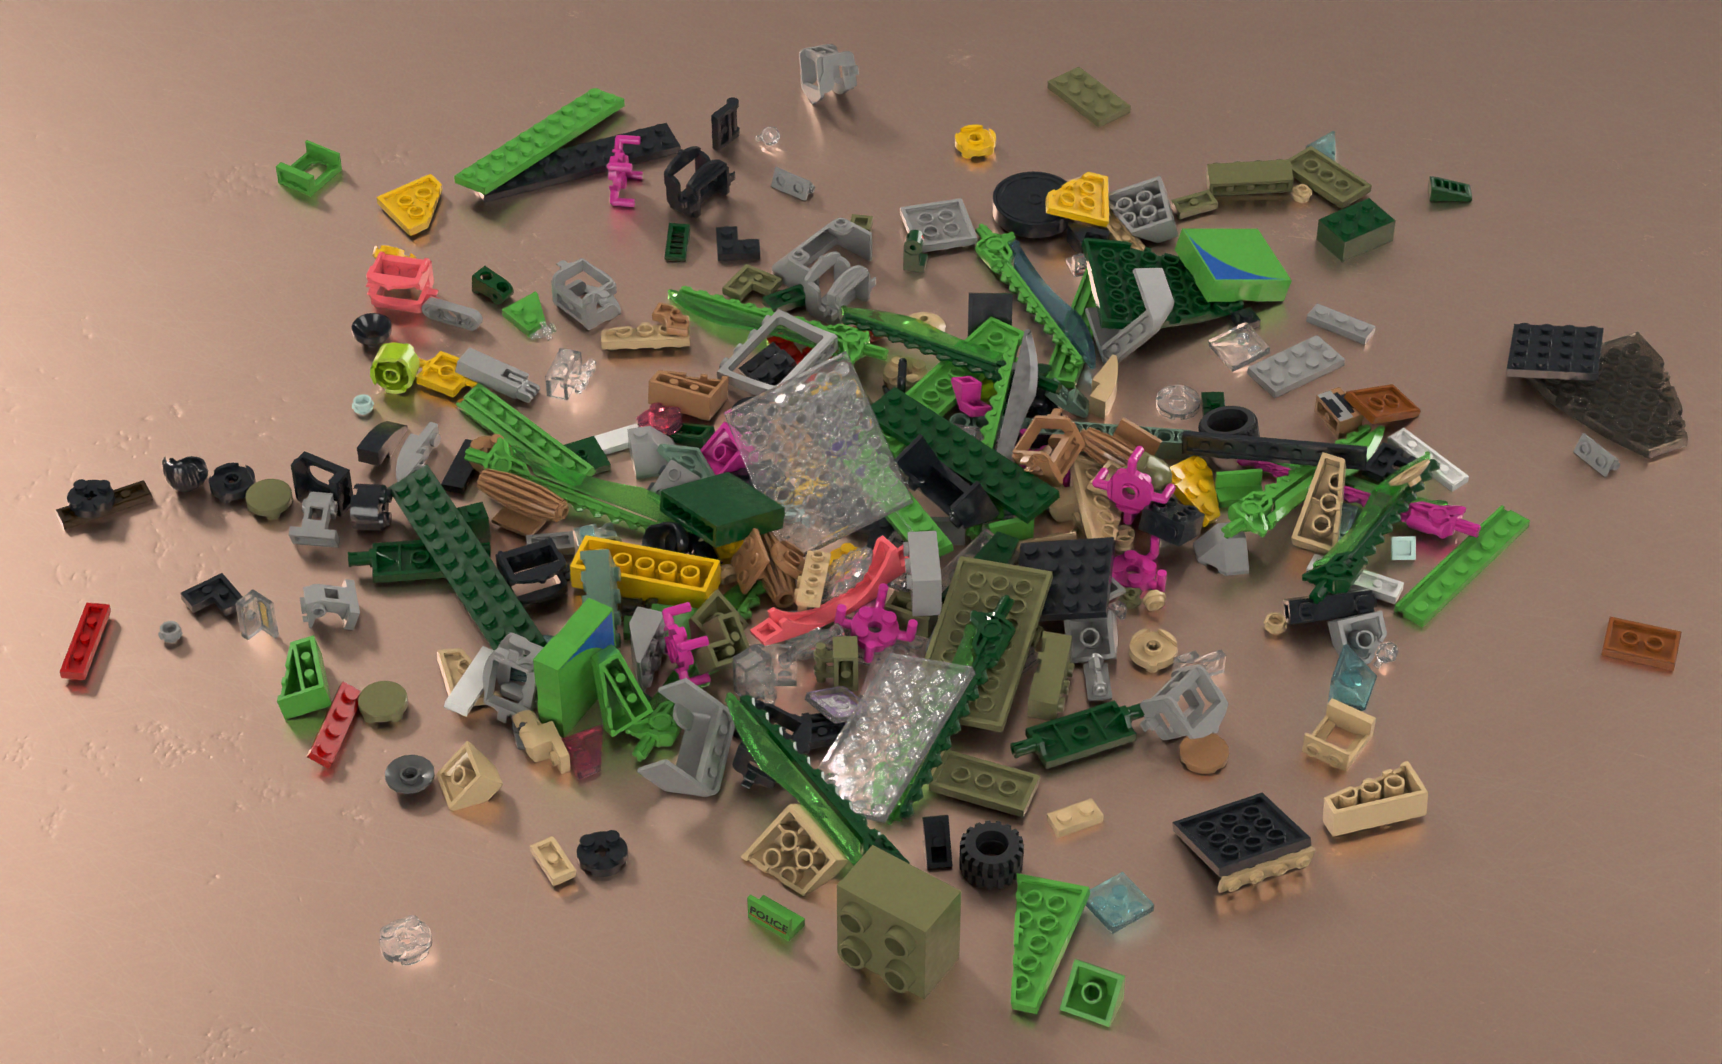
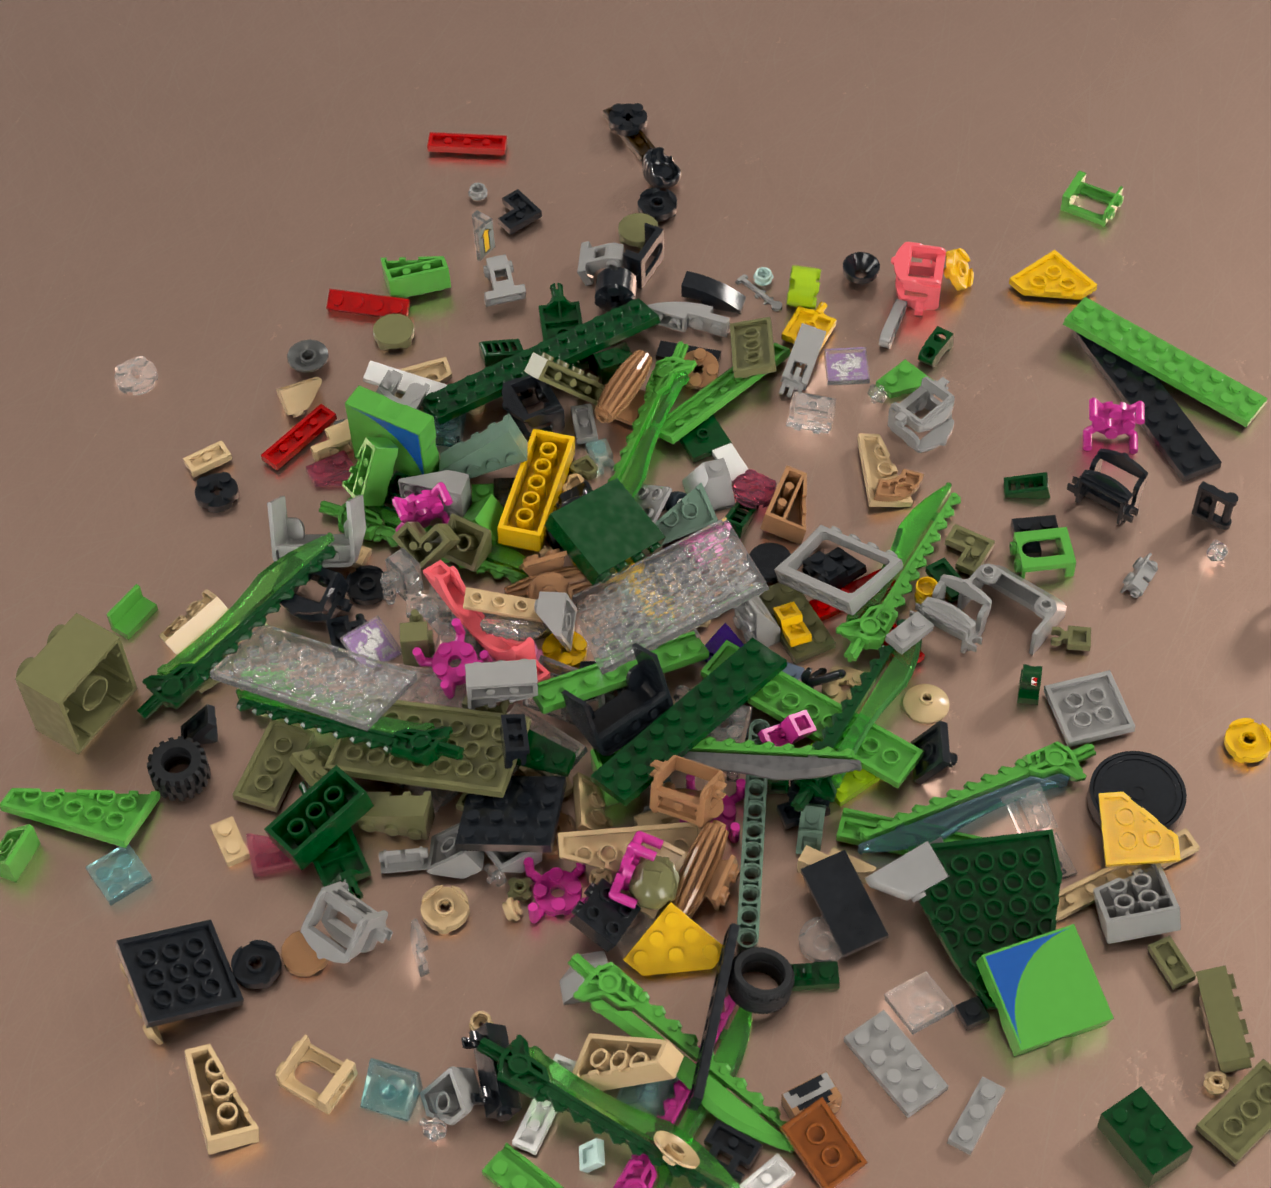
camera: 90 degrees right, 10 degrees up
black slope [1067,222,1110,257] -> none
bright green panel [1215,468,1263,508] -> none
none -> black plate [231,940,282,989]
none -> clear pink wing [246,833,299,878]
none -> red plate [261,404,337,471]
none -> dark green brick [264,765,374,870]
none -> olive plate [289,745,332,787]
none -> dark green slope [479,339,523,367]
none -> black hinge [500,713,530,769]
none -> olive brick [524,352,605,405]
none -> light grey slope [534,592,577,651]
none -> olive plate [730,317,776,378]
none -> light grey piece [735,274,782,312]
none -> black tile [801,850,888,958]
none -> clear tile [824,347,870,385]
none -> light grey plate [885,611,934,655]
none -> yellow wheel [914,576,938,605]
none -> clear plate [1000,783,1058,833]
none -> bright green panel [1009,527,1076,579]

